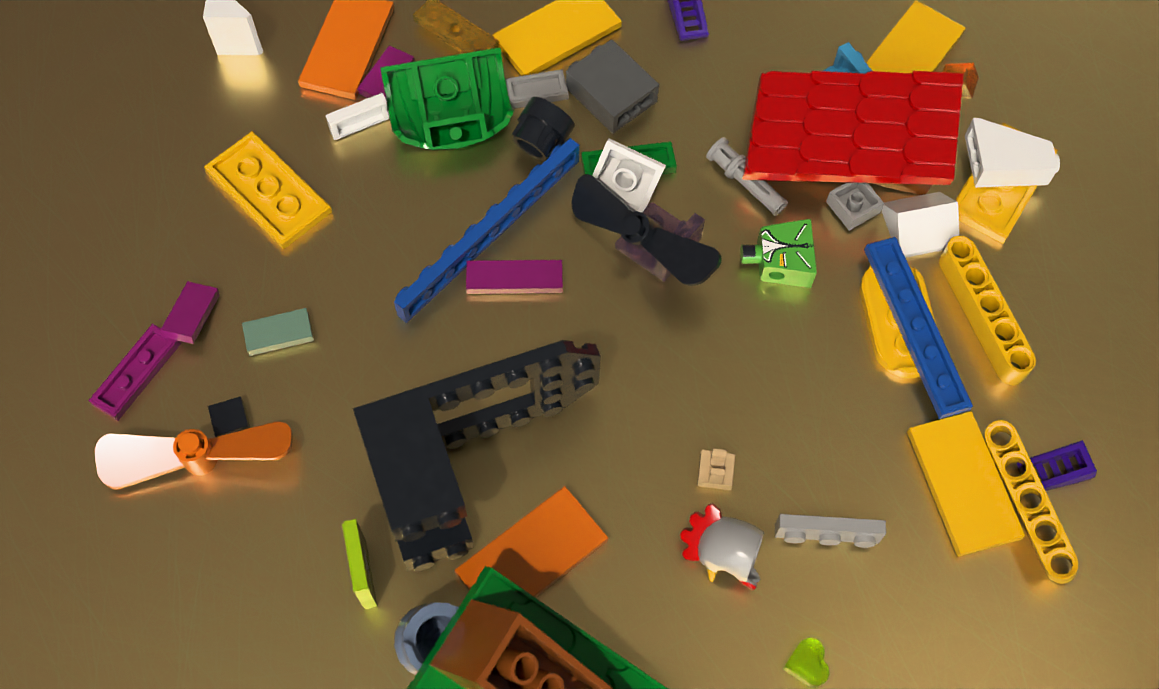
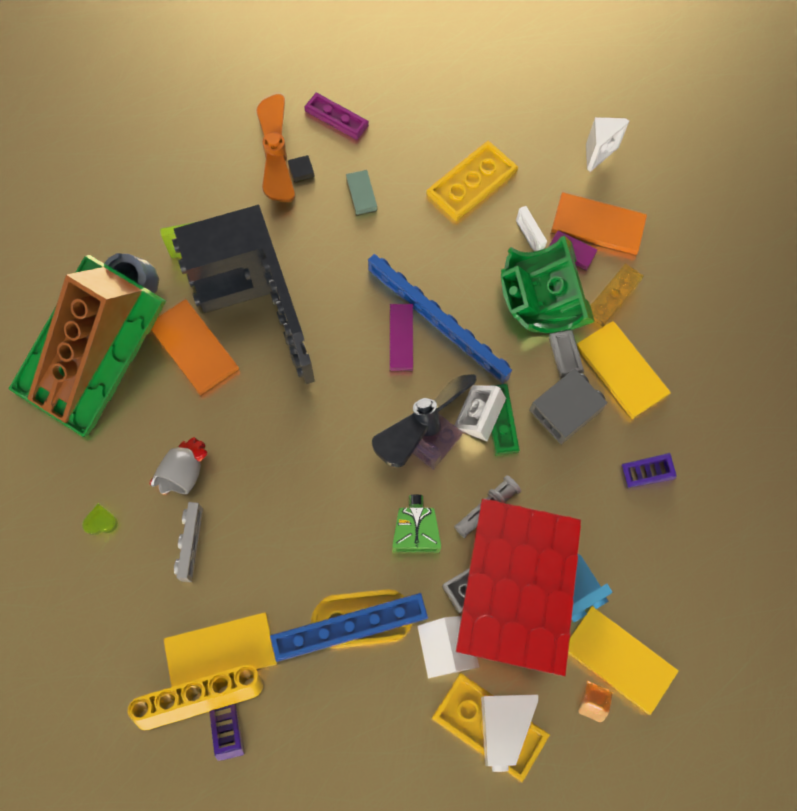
camera: 90 degrees right, 5 degrees up
magenta tile [160,281,220,344] -> none
black piece [512,97,575,161] -> none
tan tile [697,448,735,490] -> none
yellow beam [939,236,1036,386] -> none

